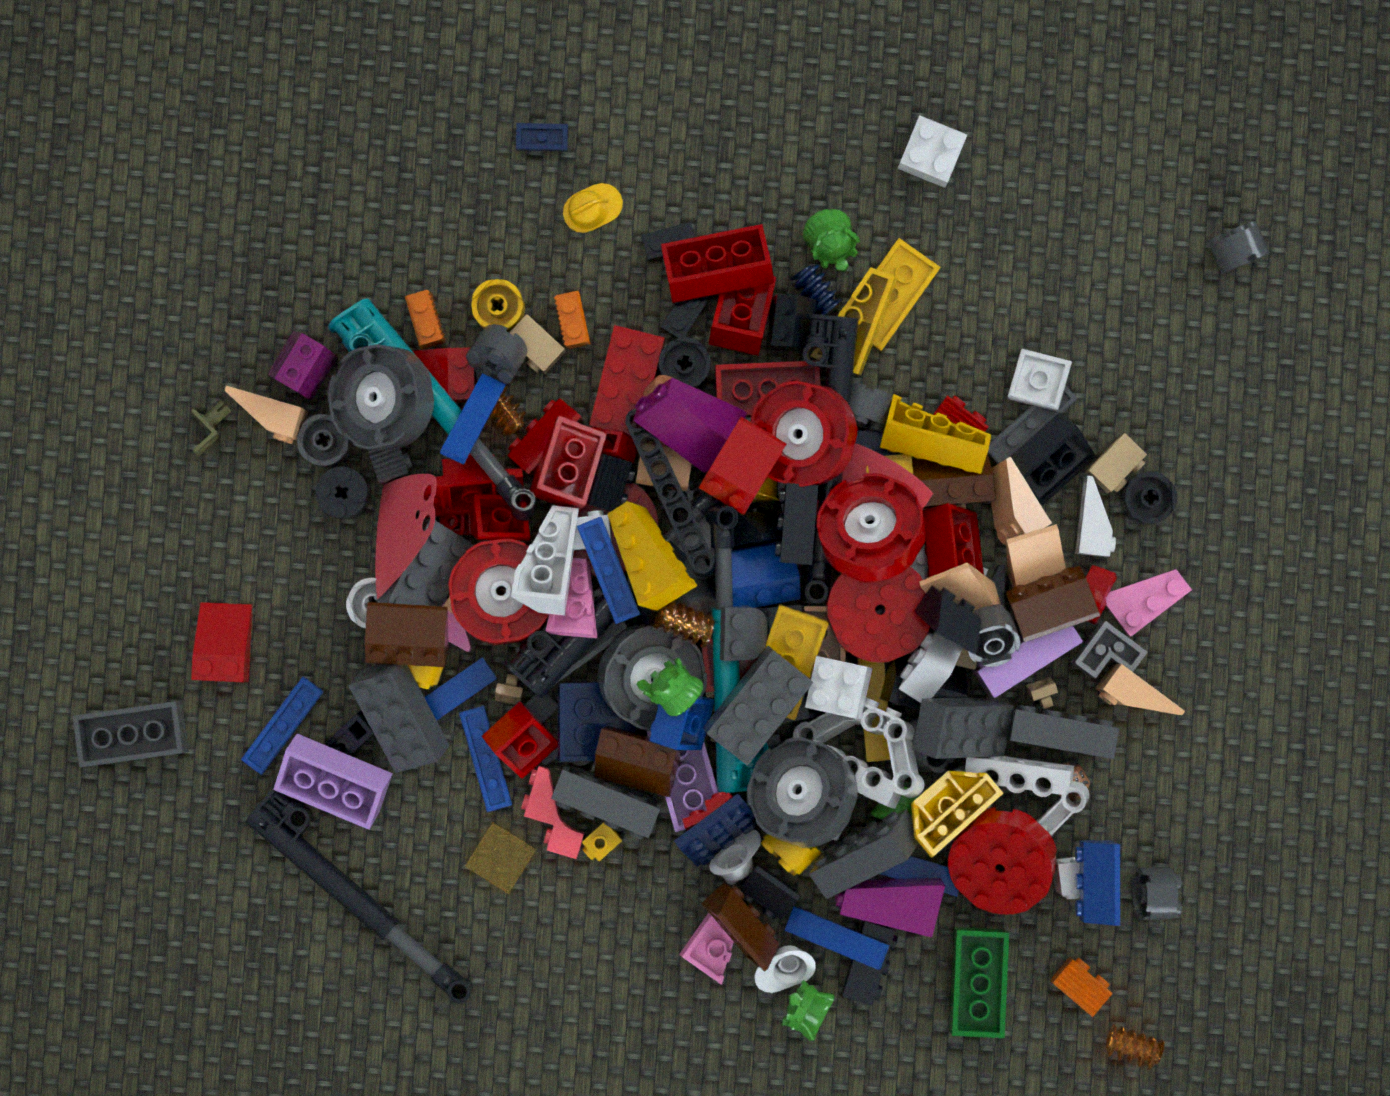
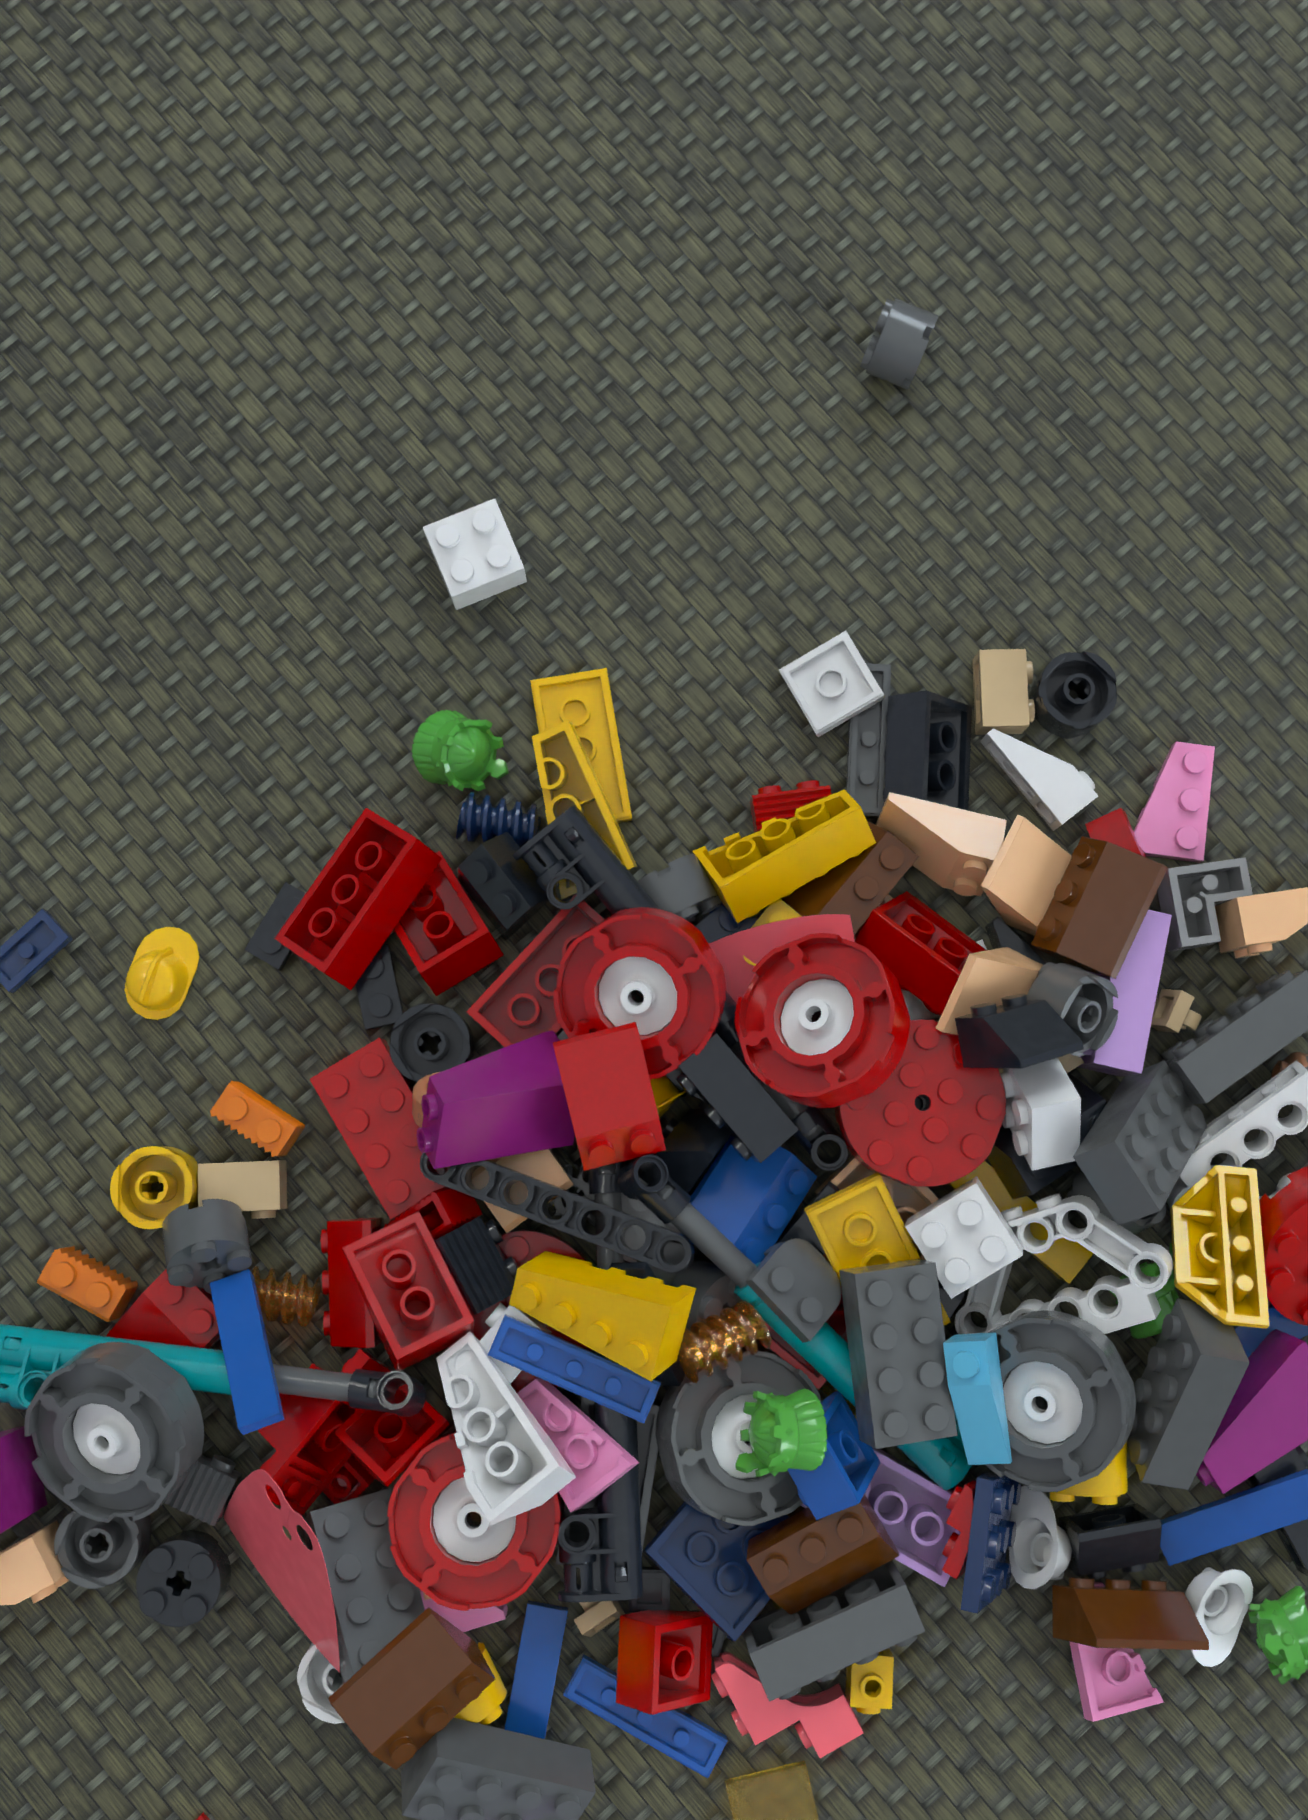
camera: 55 degrees left, 5 degrees down
none -> medium azure slope [943,1332,1012,1465]

